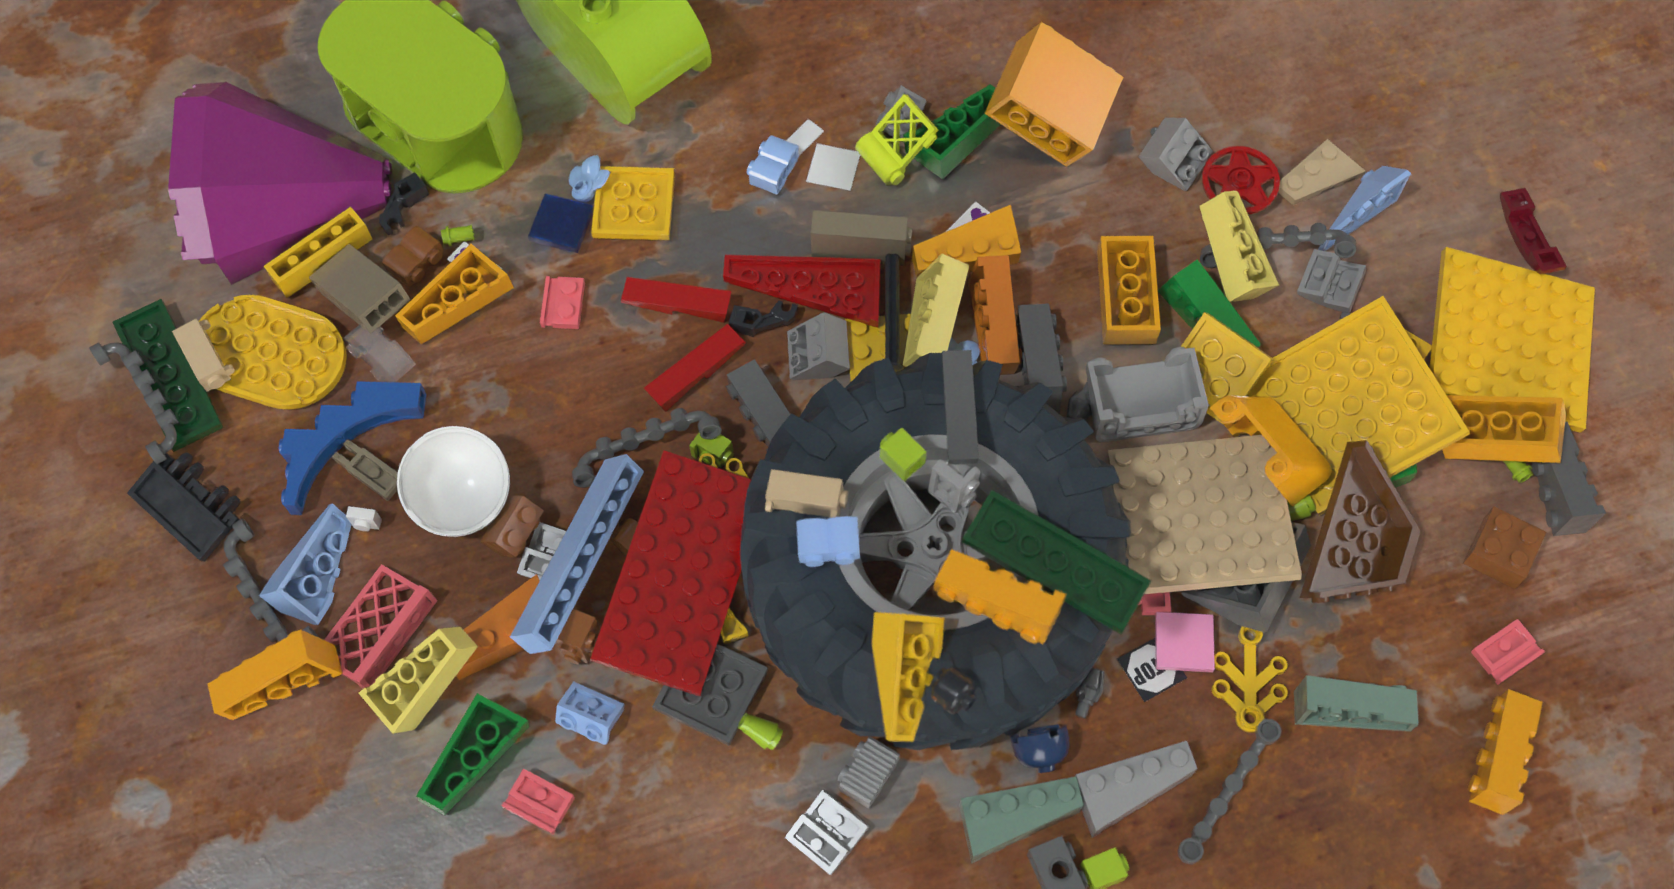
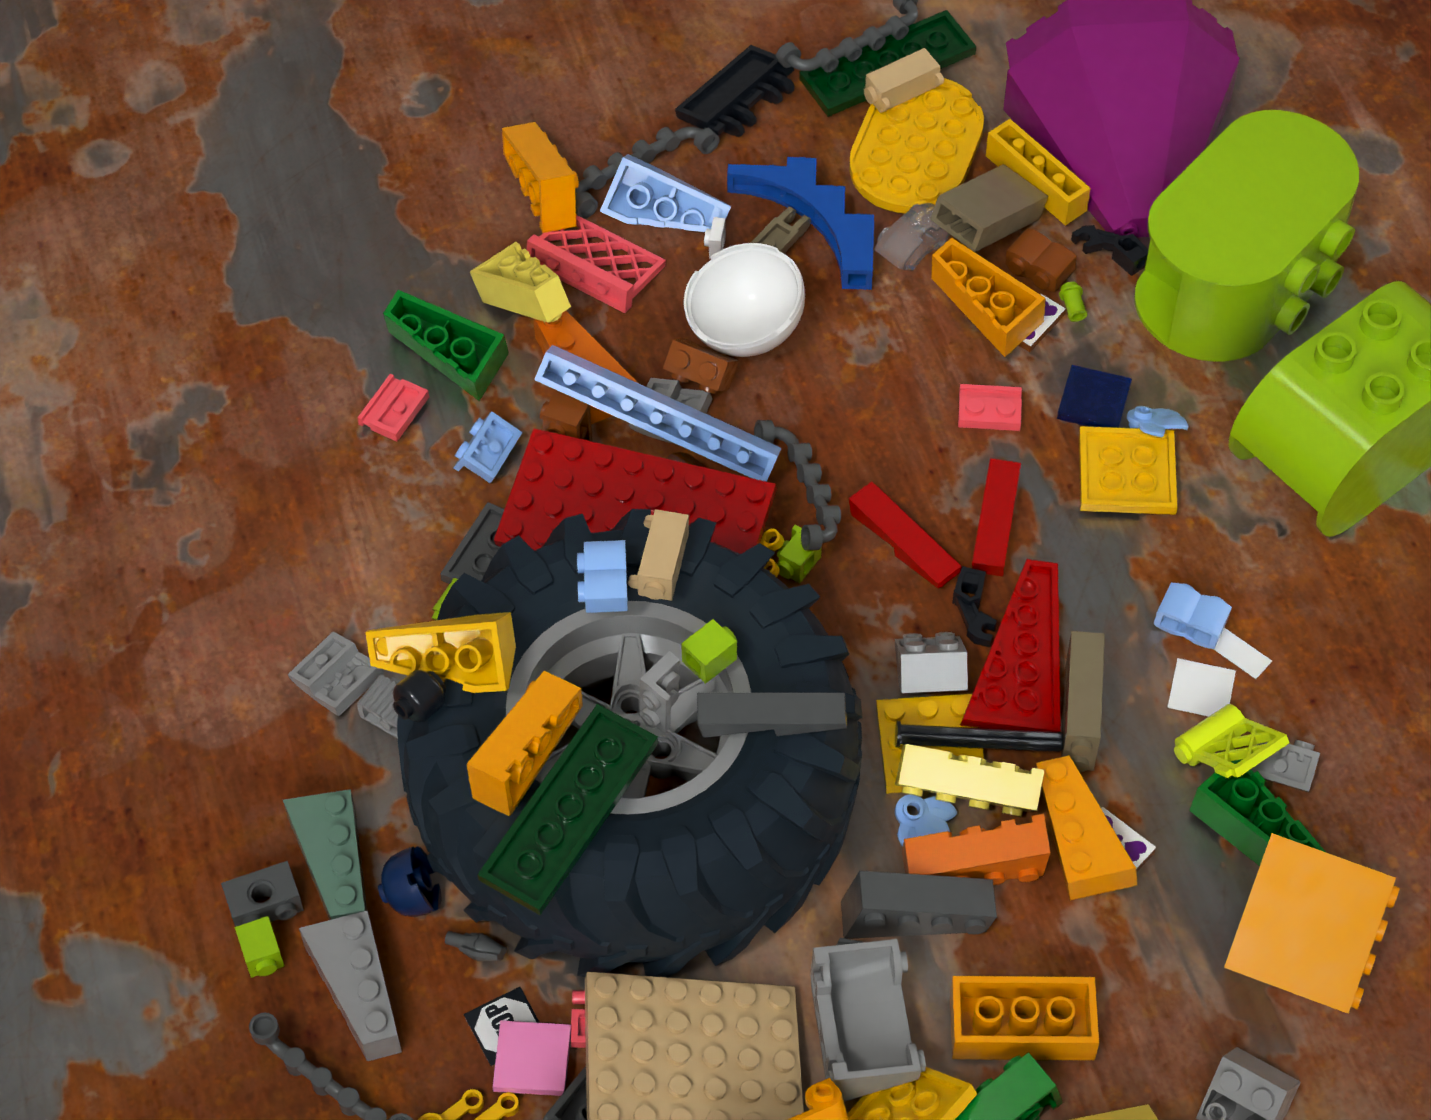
camera: 90 degrees right, 10 degrees down
dark grey brick [726,359,790,452] -> none

